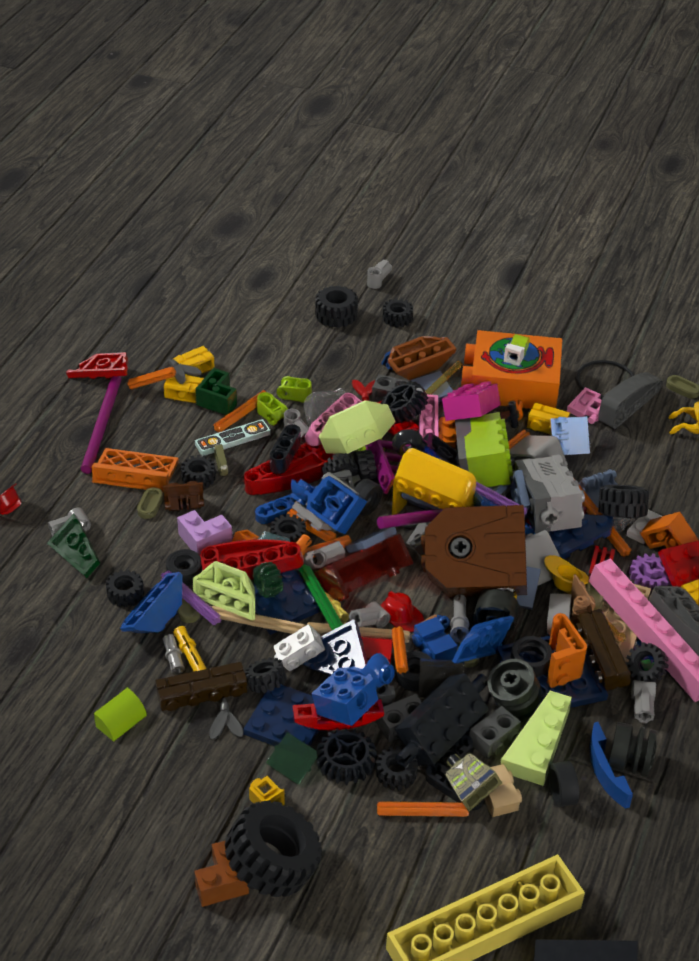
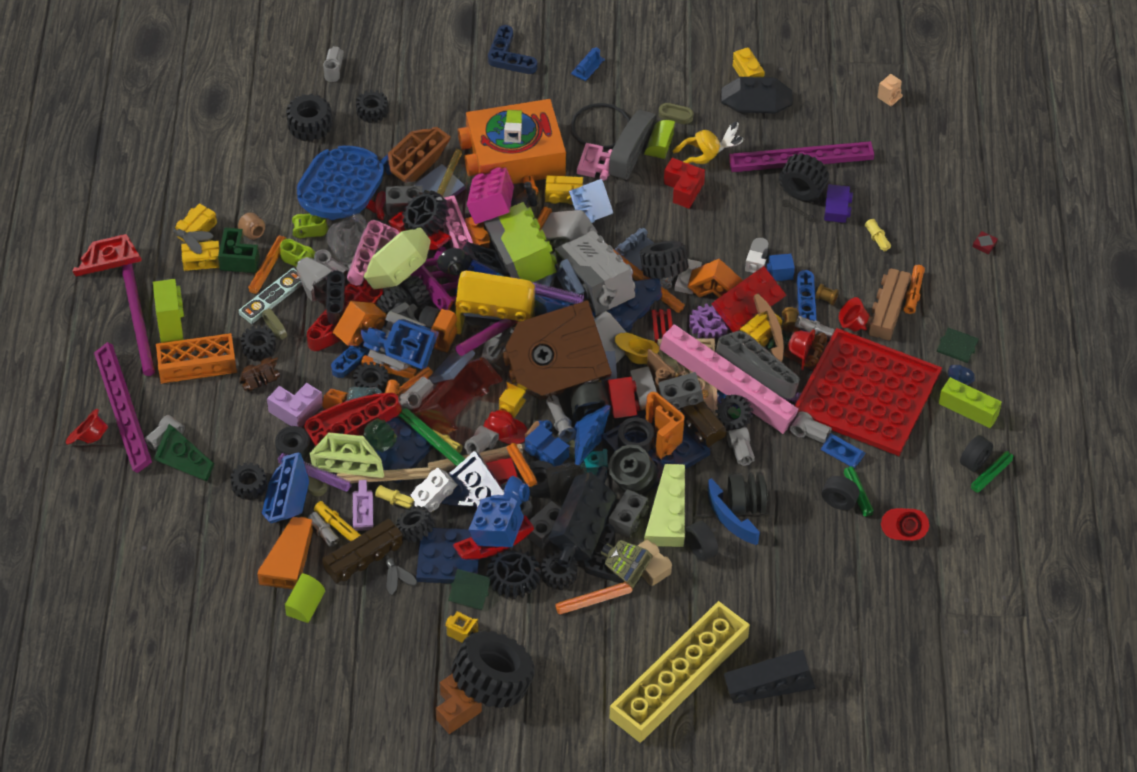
camera: 20 degrees left, 10 degrees up
orange axle [127,367,176,389] -> none
olive tile [137,488,163,519] -> none
none -> magenta plate [94,342,152,473]
none -> lime wedge [153,279,184,343]
none -> medium nougat head [238,213,265,240]
none -> orange slope [257,517,313,589]
none -> light grey cone [296,257,339,303]
none -> blue plate [297,146,384,220]
none -> orange brick [333,301,387,346]
none -> lavender hinge [353,480,373,531]
none -> light yellow axle [375,485,414,509]
none -> orange brick [431,309,457,353]
none -> dark blue beam [488,25,537,74]
none -> yellow window [499,382,526,418]
none -> blue hinge [571,47,605,81]
none -> teal brick [580,449,608,476]
none -> red brick [604,377,639,418]
none -> lime brick [644,120,675,159]
none -> dark grey brick [658,372,704,410]
none -> red brick [664,158,705,209]

